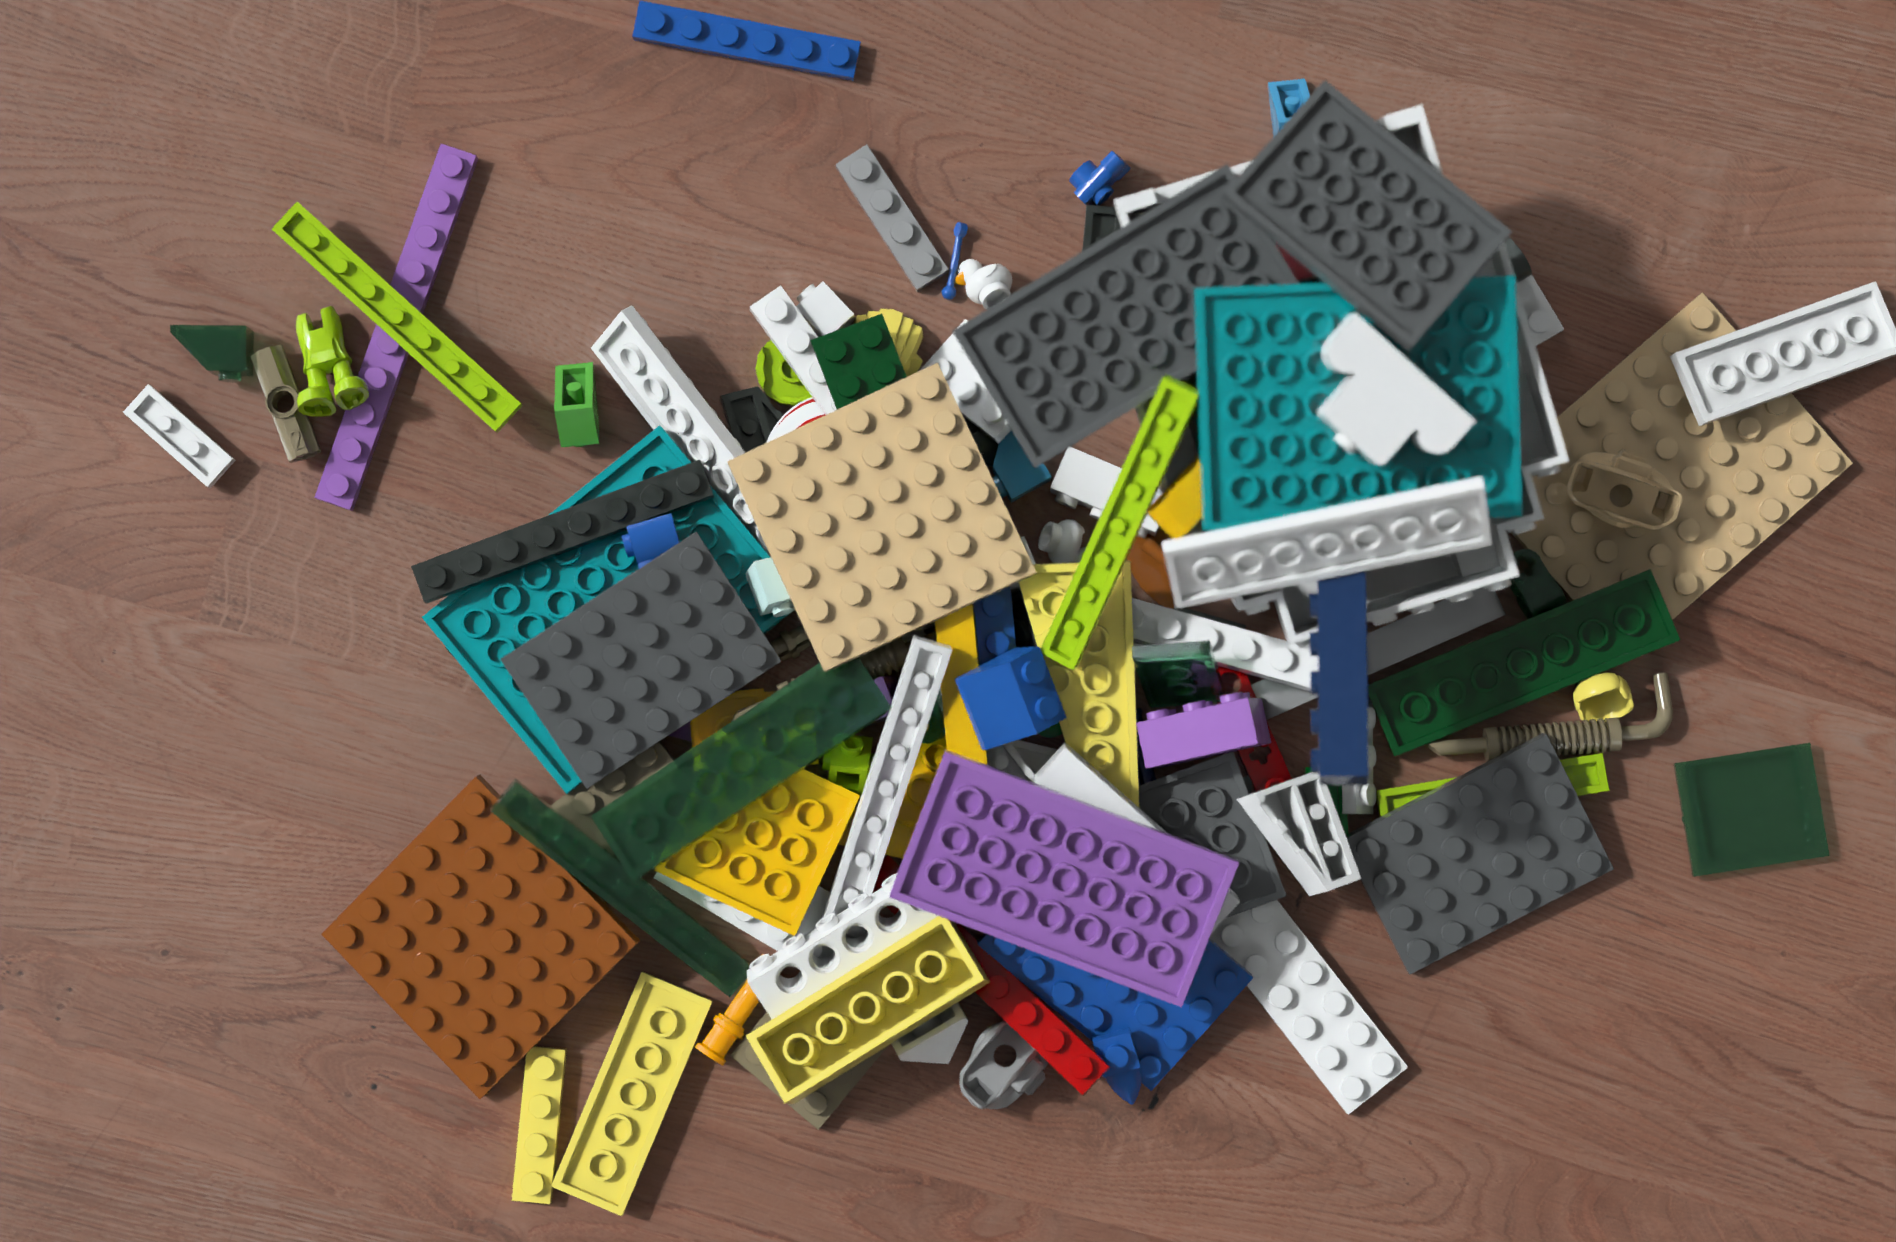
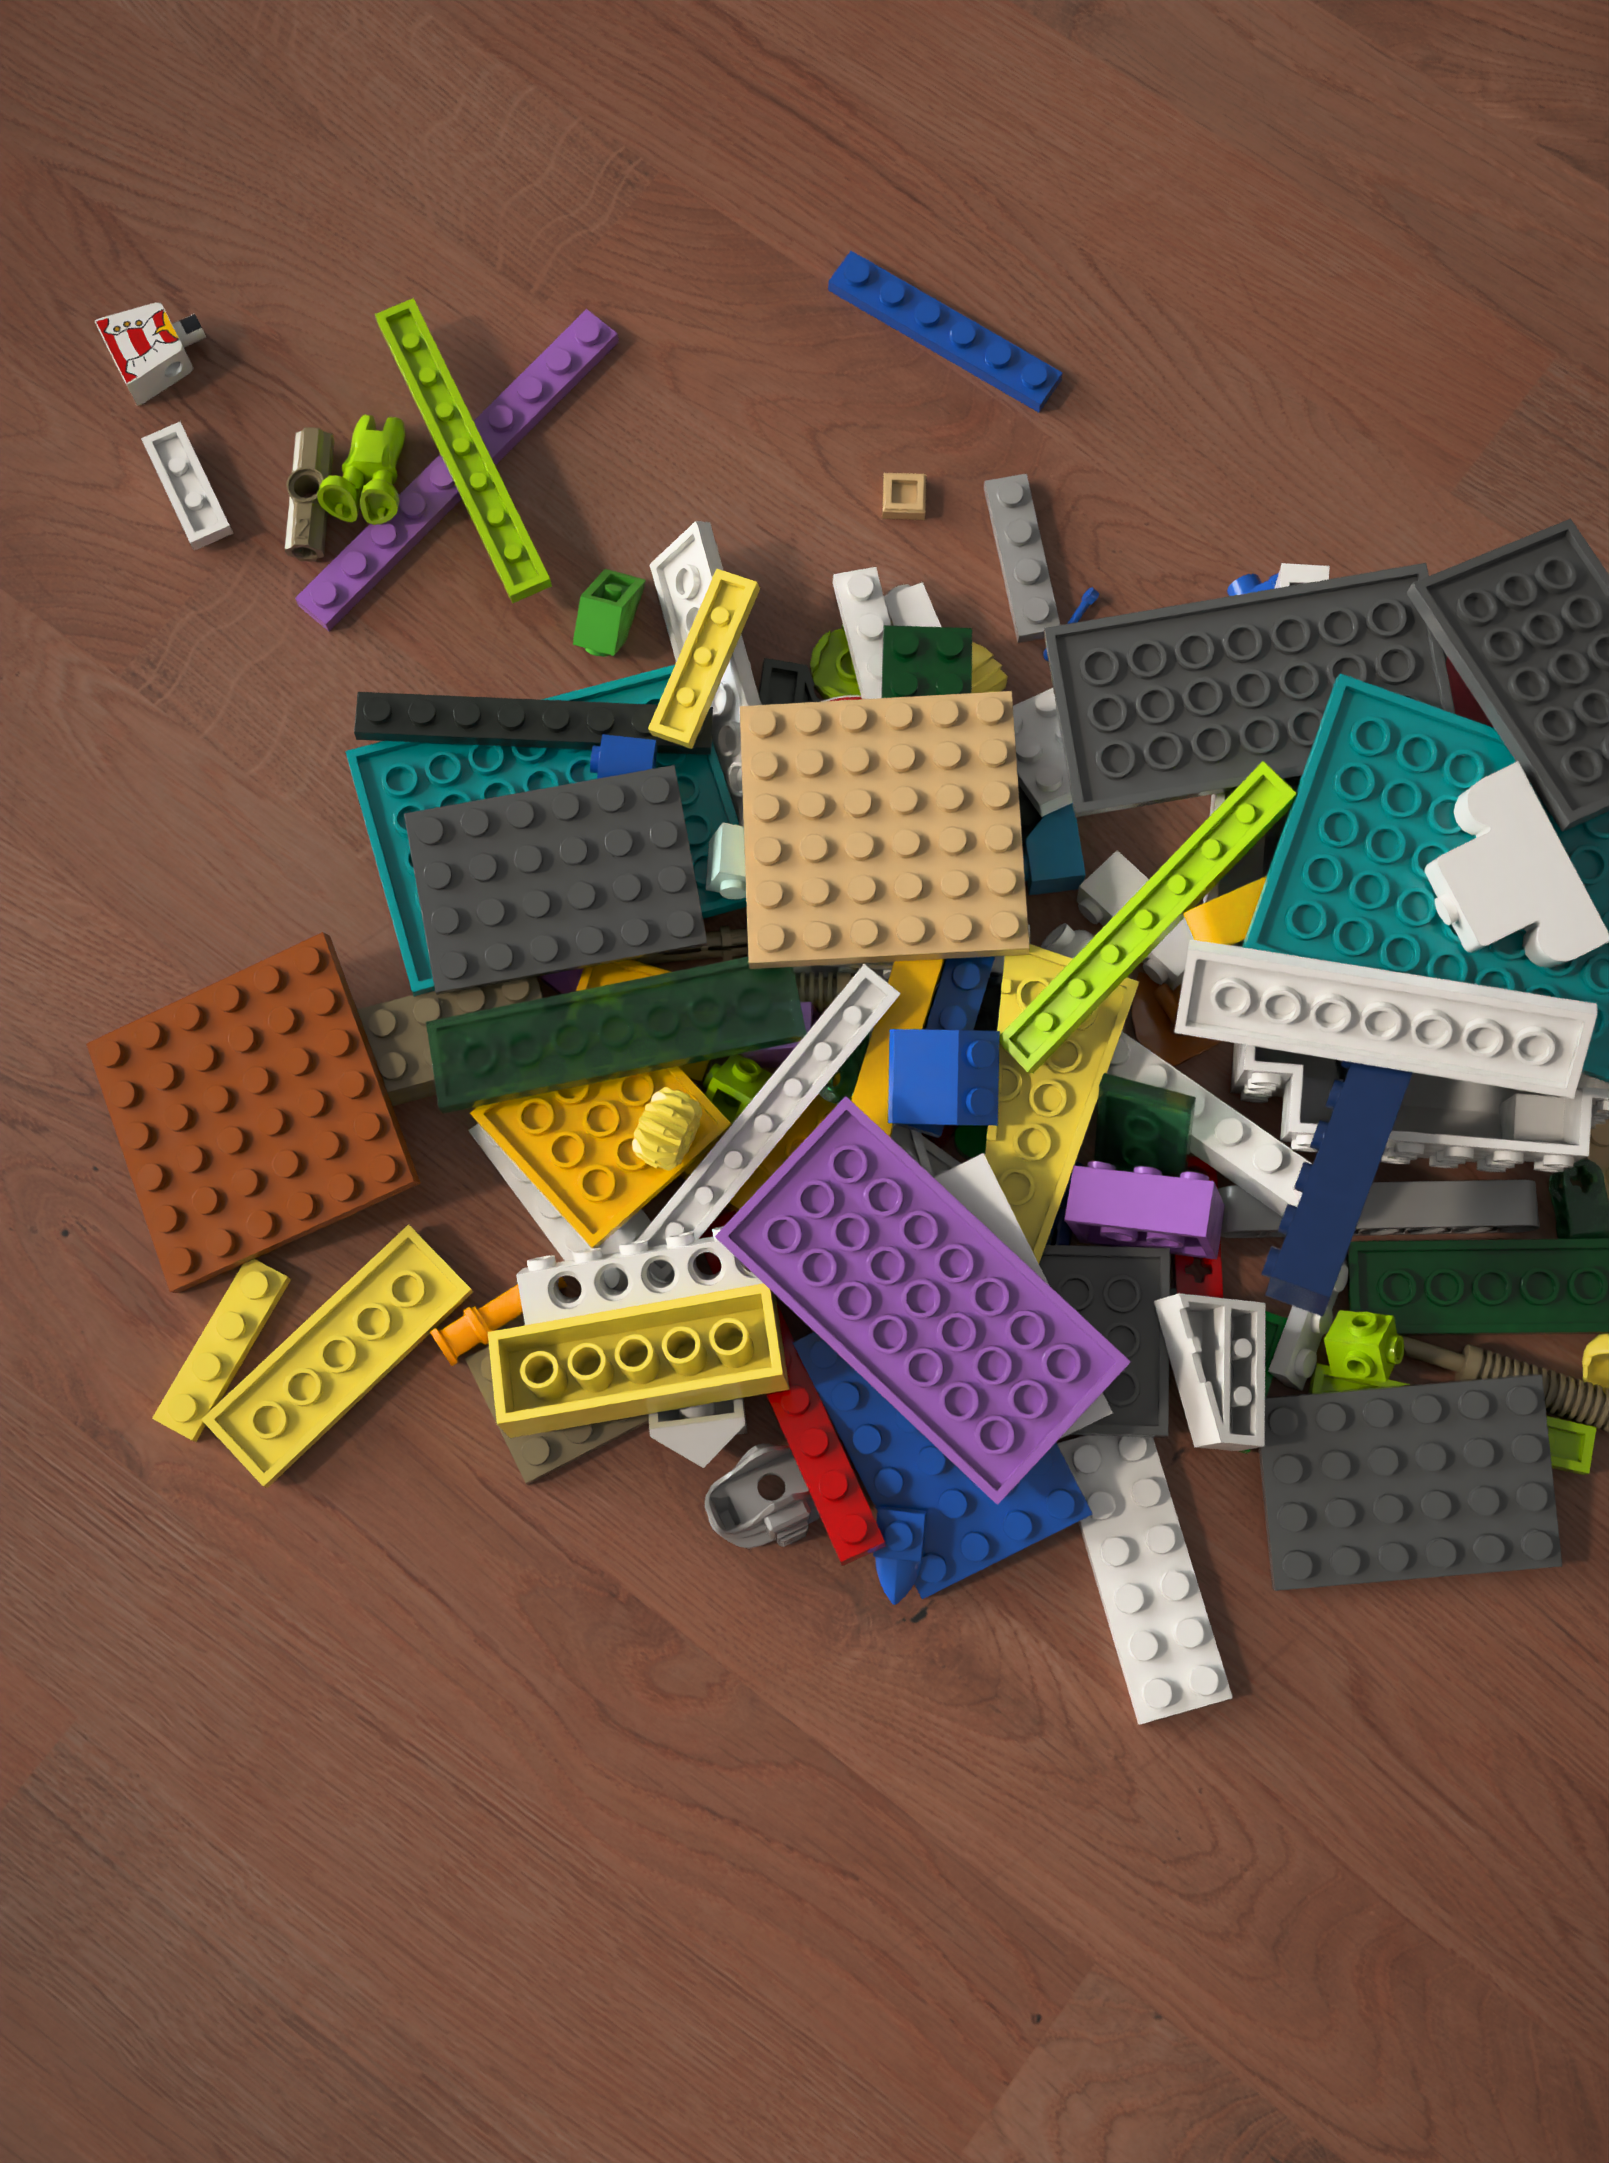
camera: 25 degrees right, 10 degrees down
clear green slope [170,325,254,383] -> none
clear green plate [490,779,751,997] -> none
none -> torso [95,302,206,406]
none -> light yellow gear [632,1087,702,1171]
none -> light yellow plate [648,569,760,749]
none -> tan tile [882,473,926,520]
none -> lime brick [1324,1310,1404,1382]

